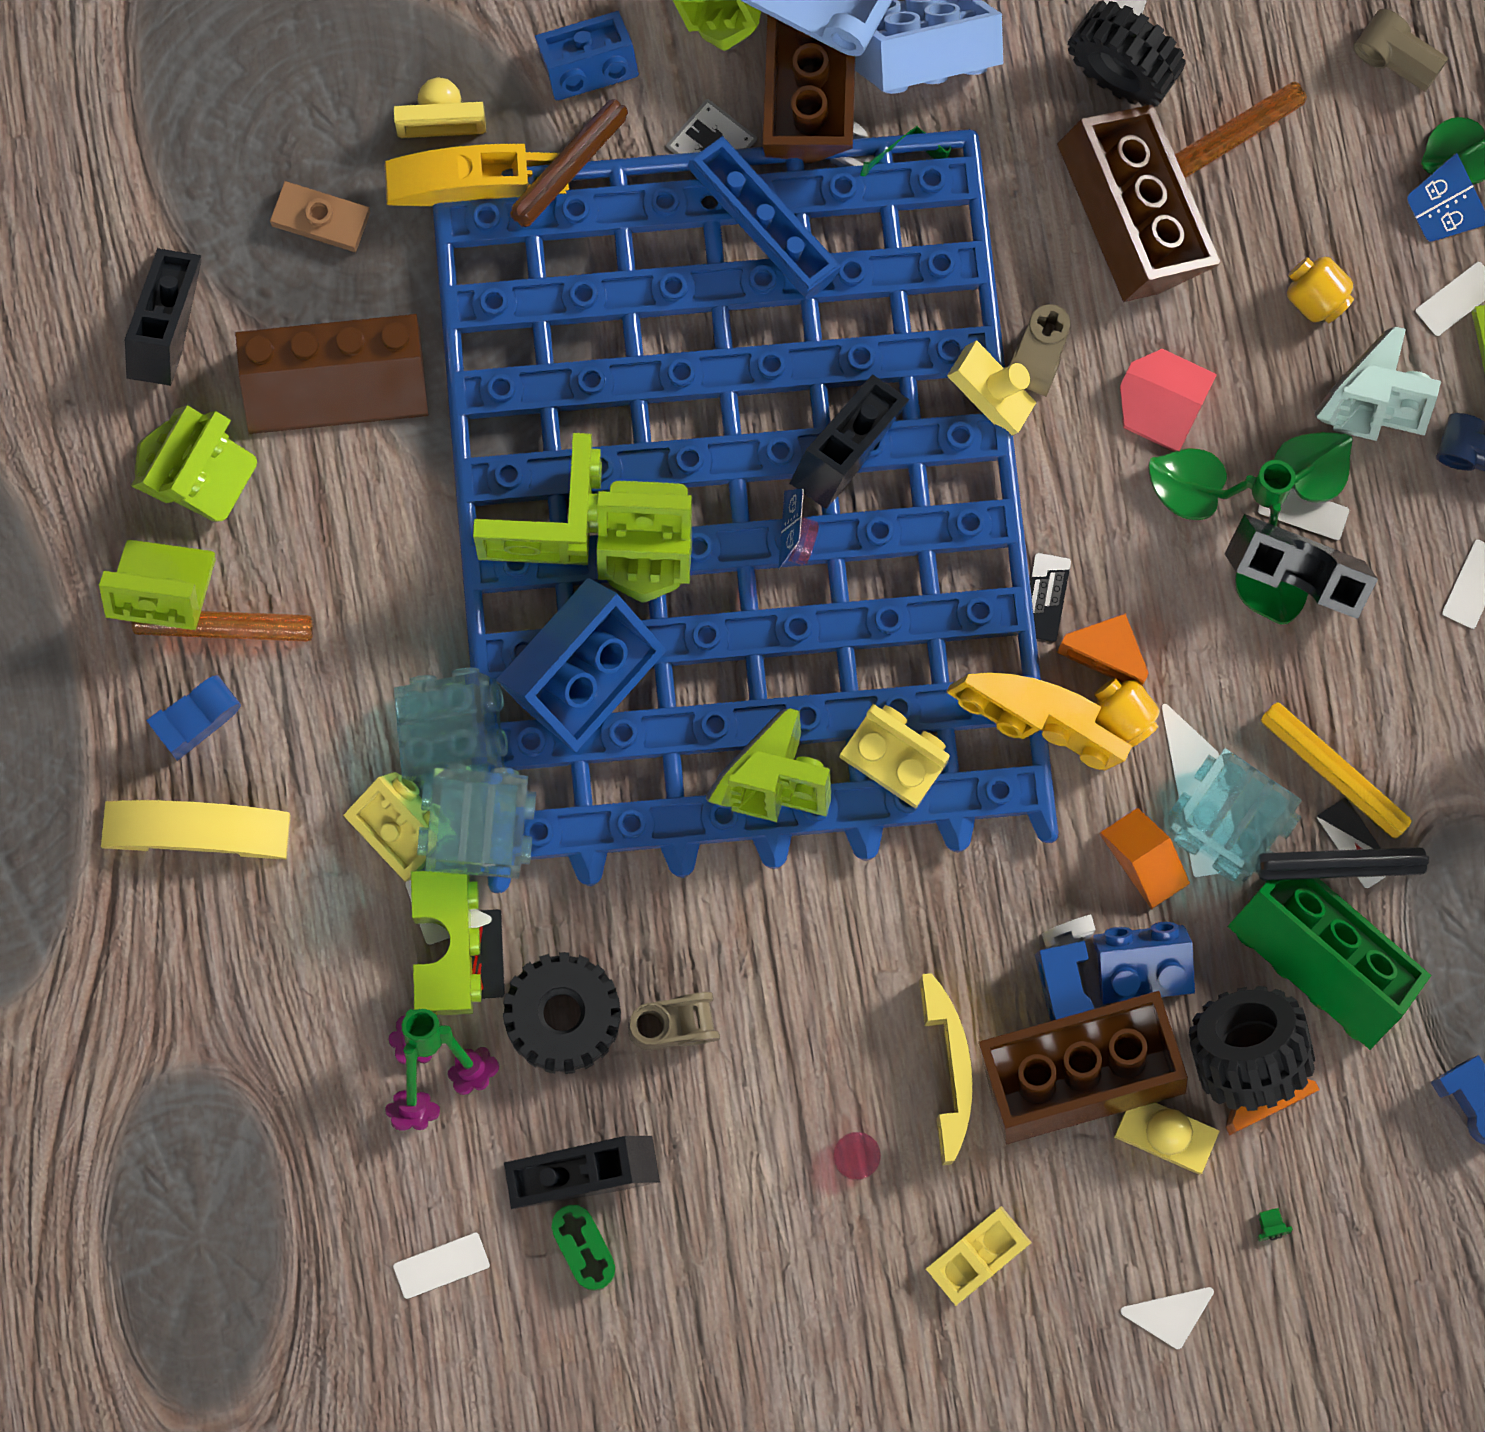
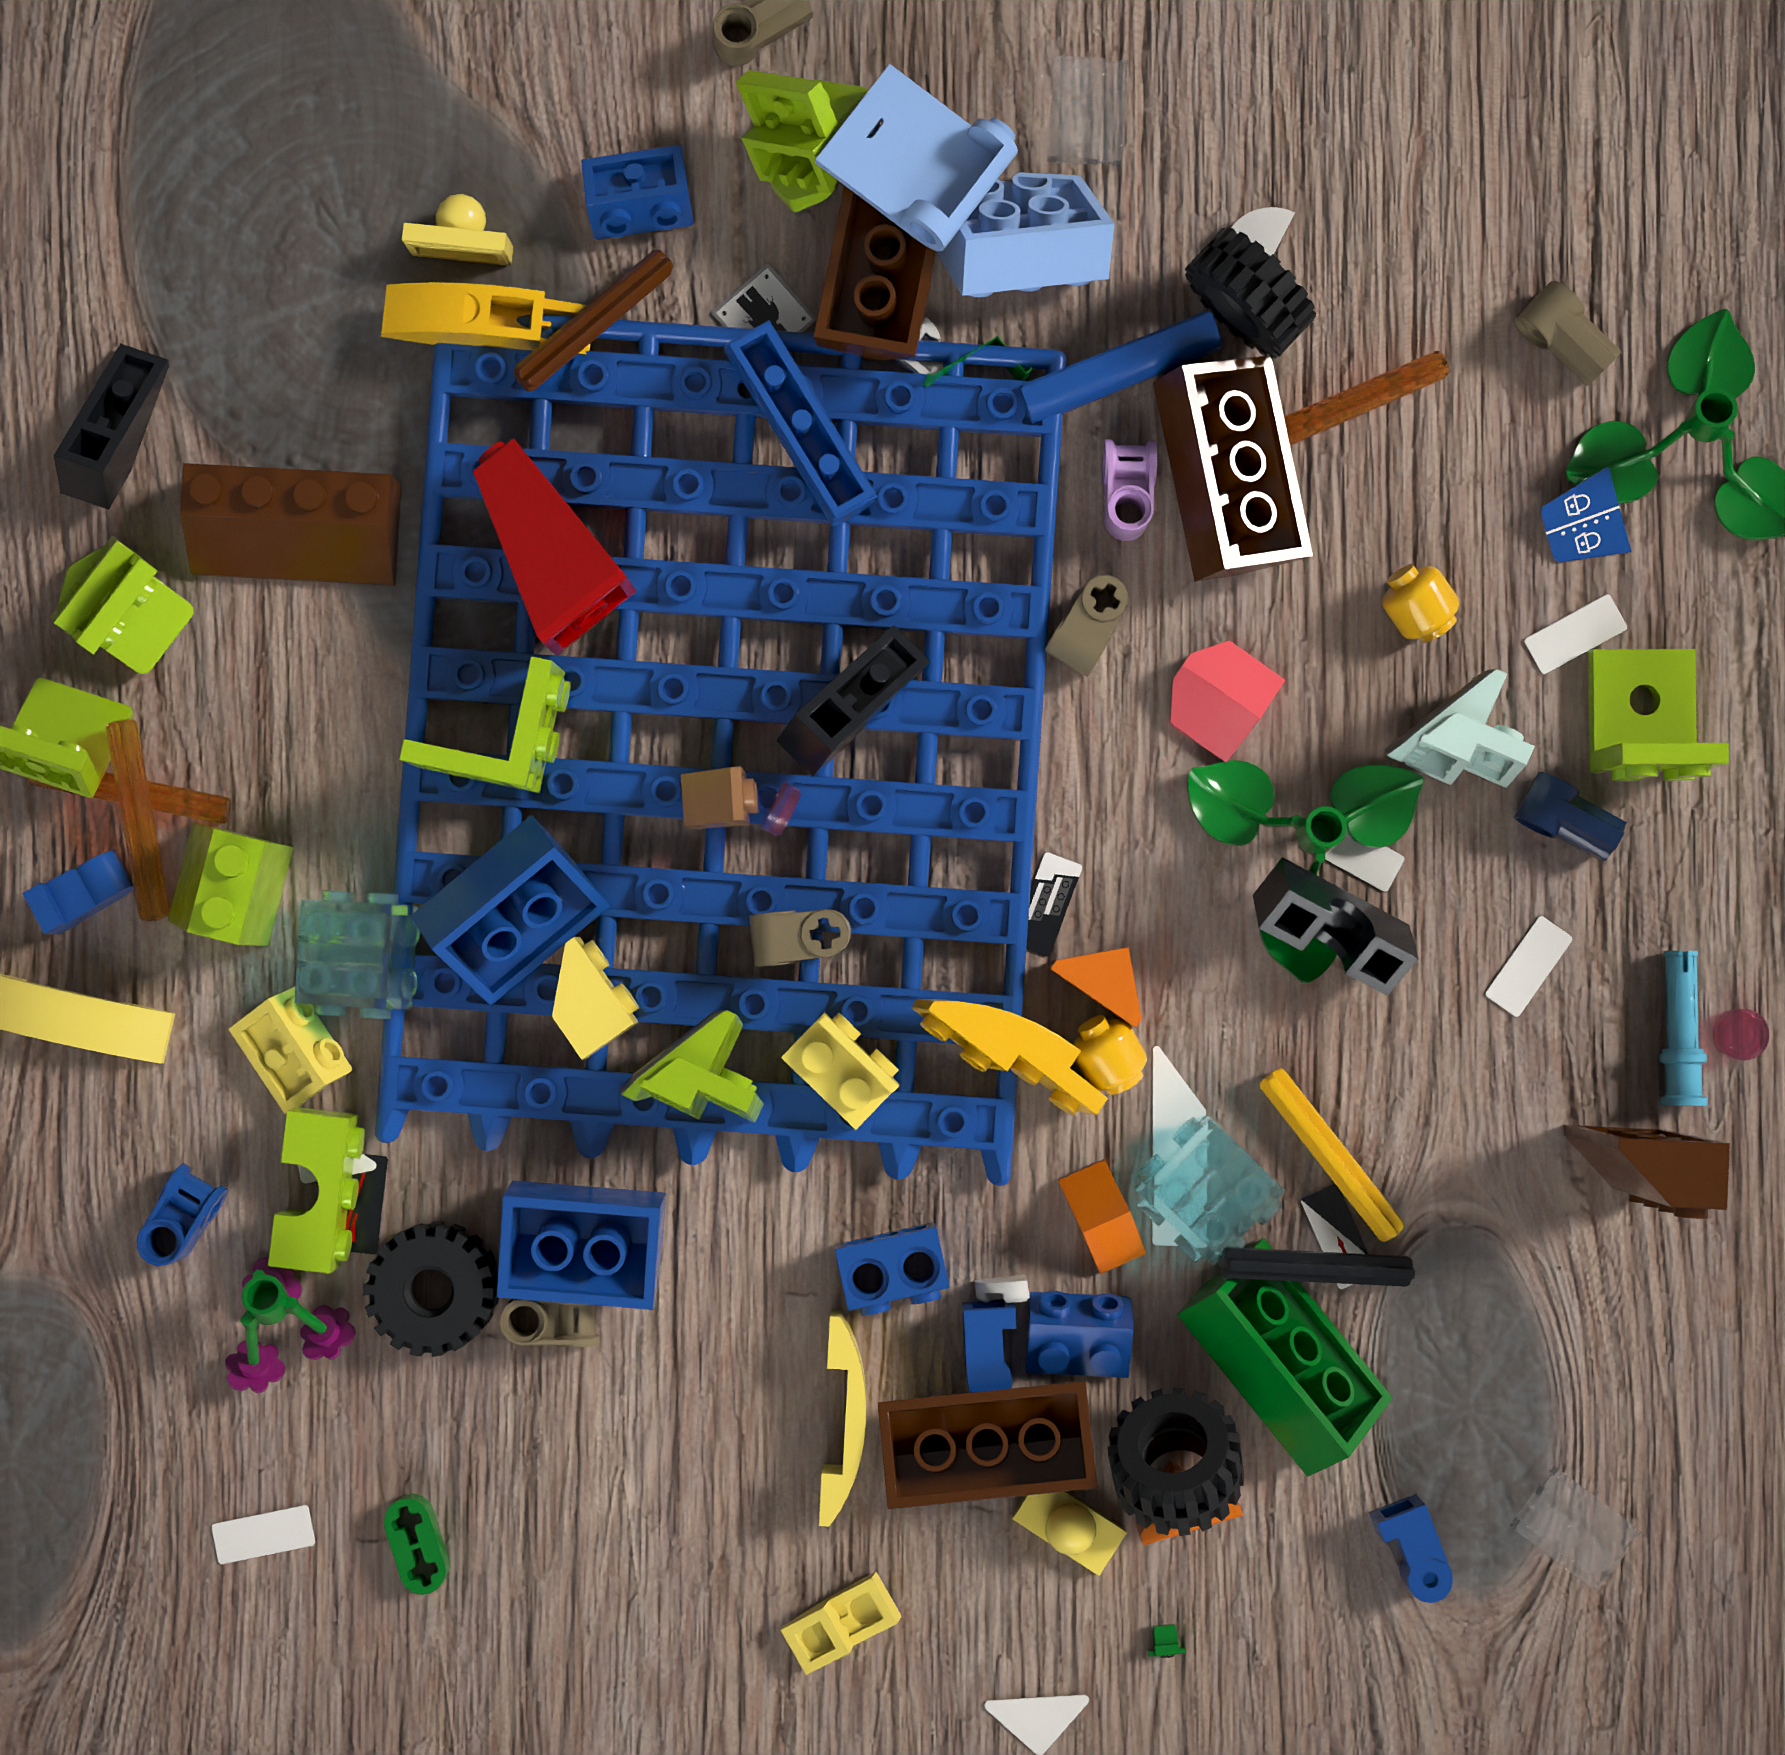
camera: 15 degrees right, 10 degrees up
medium nougat plate [270,181,370,253] -> none
clear light blue brick [417,764,536,879] -> none
black slope [504,1136,660,1209] -> none
lime piece [597,481,692,603] -> none
blue sticker [778,489,803,570] -> none
clear pink tile [833,1132,881,1180] -> none
light yellow tile [947,340,1036,435] -> none
none -> clear orange axle [106,719,170,921]
none -> blue piece [137,1163,229,1266]
none -> lime slope [167,822,294,946]
none -> red slope [473,438,637,656]
none -> blue slope [497,1180,666,1310]
none -> light yellow slope [552,937,639,1060]
none -> medium nougat slope [681,766,759,829]
none -> dark tan piece [749,909,851,967]
none -> blue brick [835,1222,950,1316]
none -> blue brick [1019,310,1222,425]
none -> lavender piece [1102,439,1157,541]

